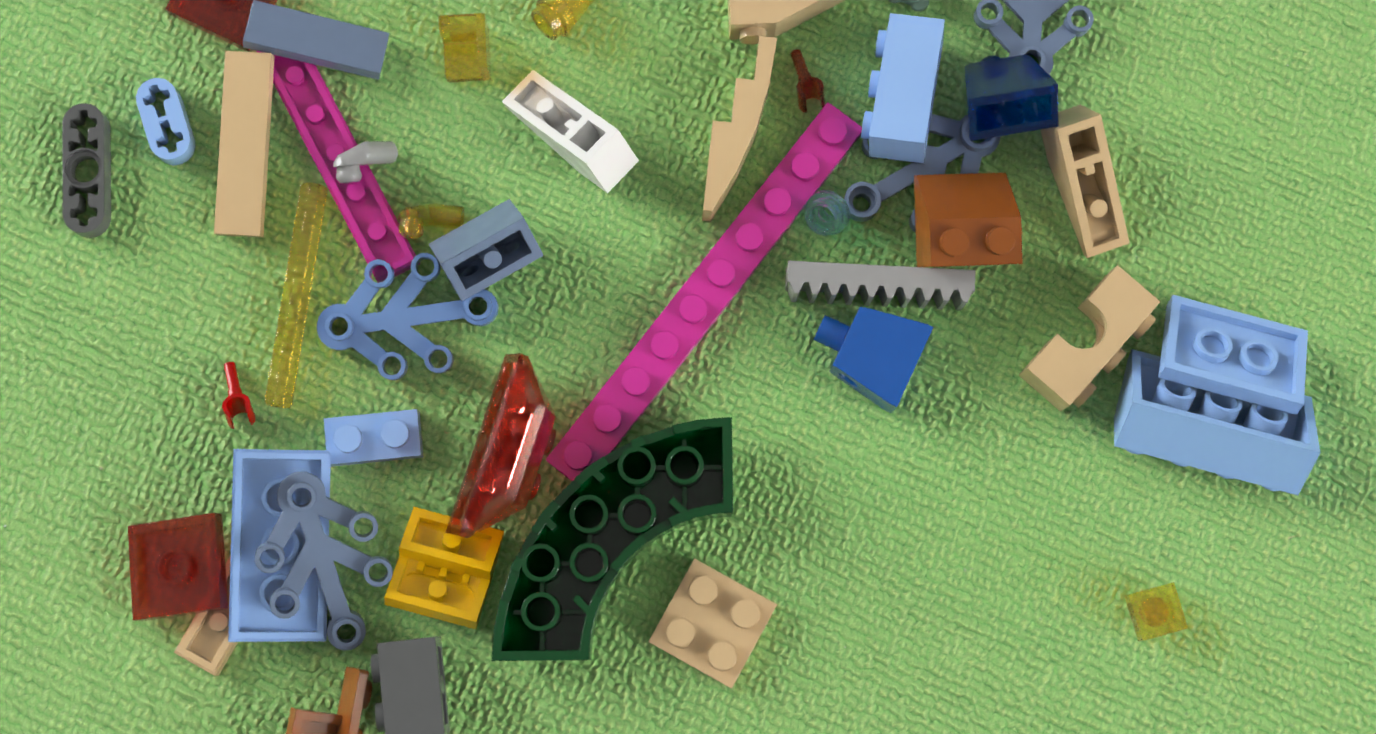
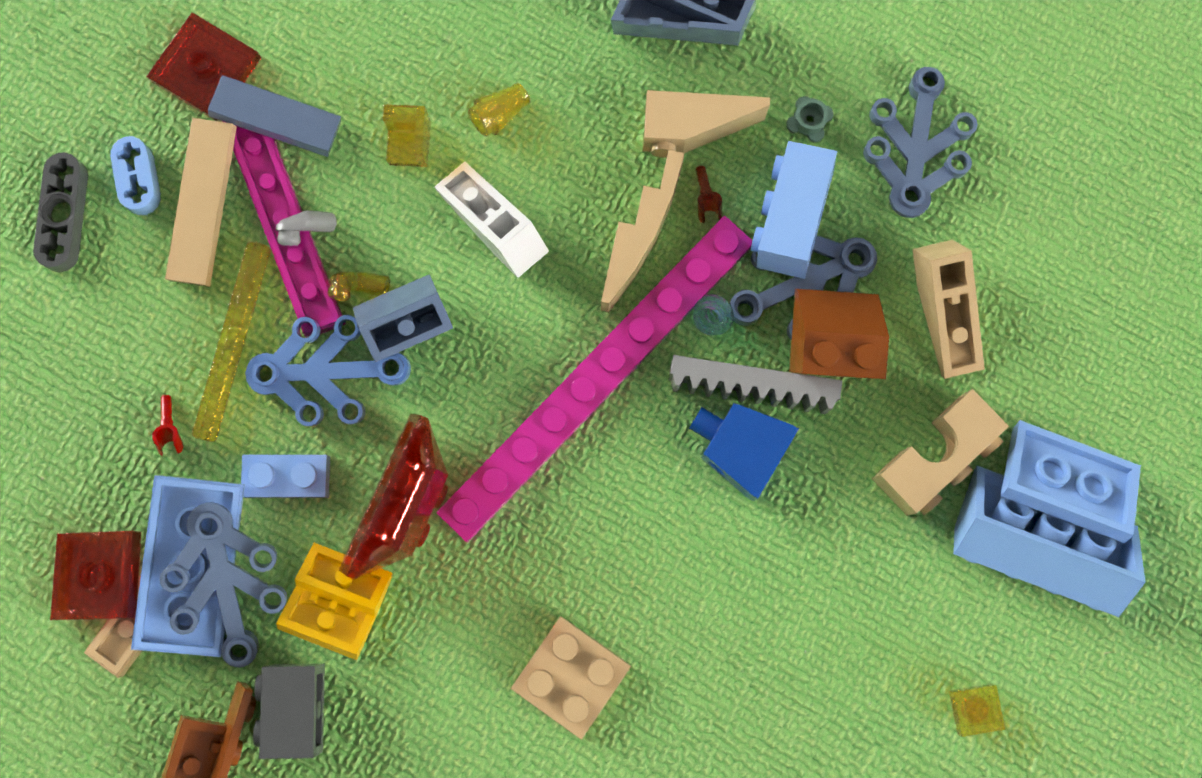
camera: 10 degrees right, 0 degrees up
dark green brick [492,417,733,661] -> none
clear blue torso [965,55,1059,141] -> none

